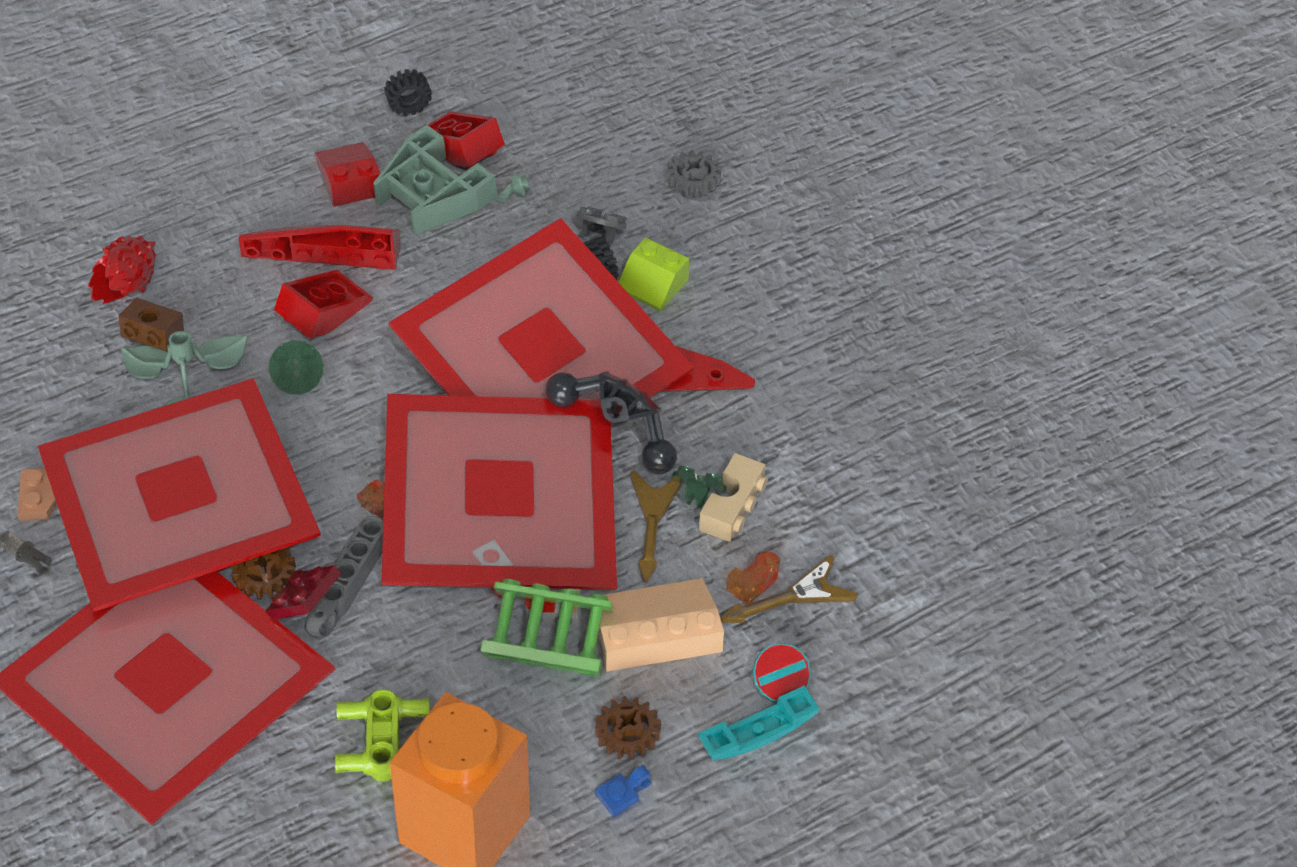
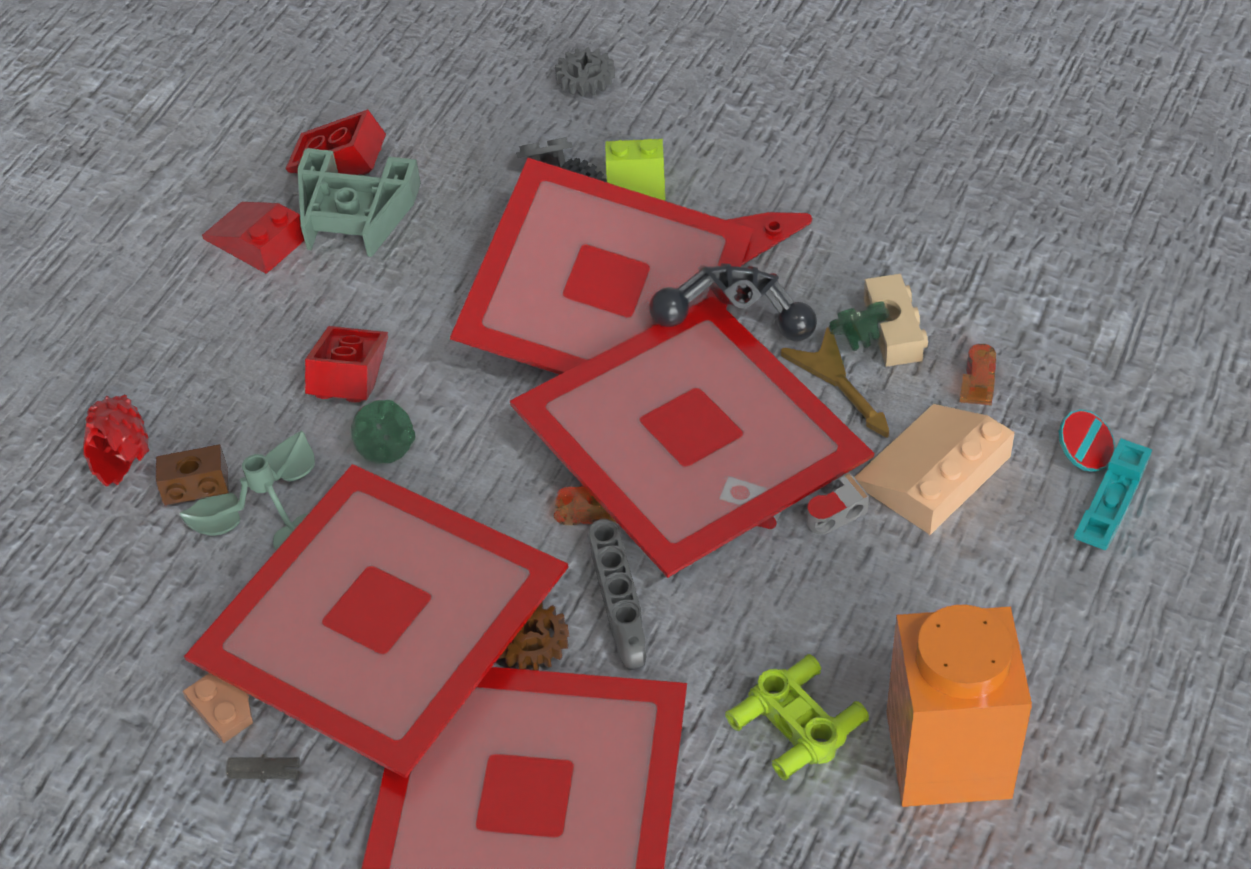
camera: 30 degrees left, 0 degrees up
red wedge [238,225,401,270] -> none
dark red plate [265,565,341,620] -> none
black tyre [384,69,432,116] -> none
bright green fence [481,579,614,677] -> none
sand green plate [497,172,530,203] -> none
reddish brown gear [595,696,661,760] -> none
blue plate [595,765,651,817] -> none
pearl gold piece [721,555,857,623] -> none

